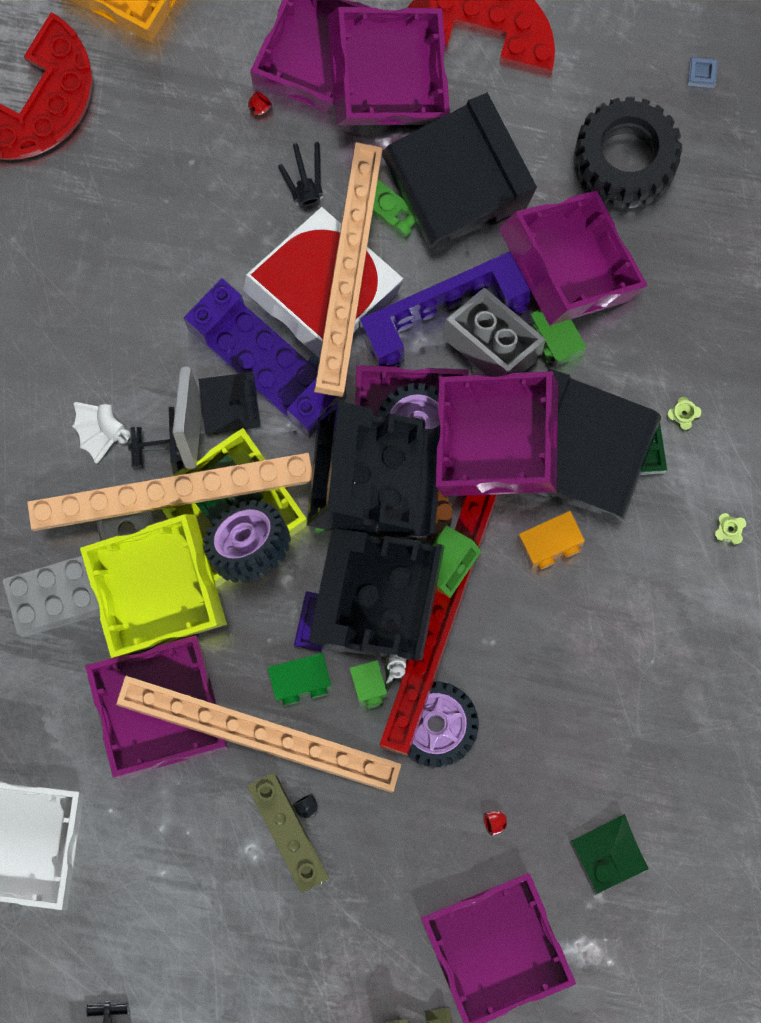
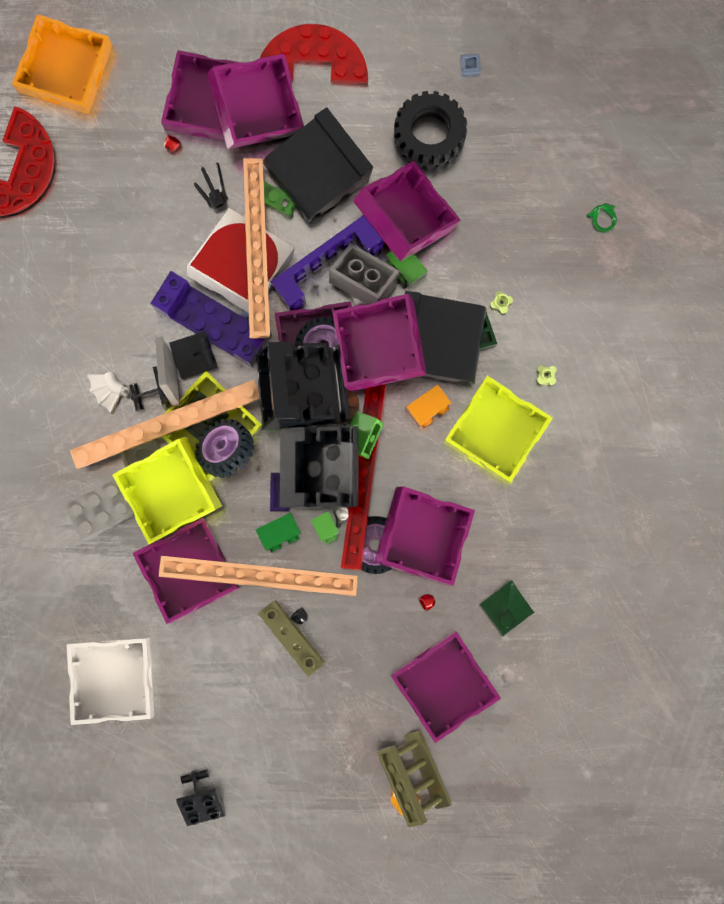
camera: 15 degrees left, 5 degrees up
none -> magenta tile [374,486,475,586]
none -> neon yellow tile [443,375,553,484]

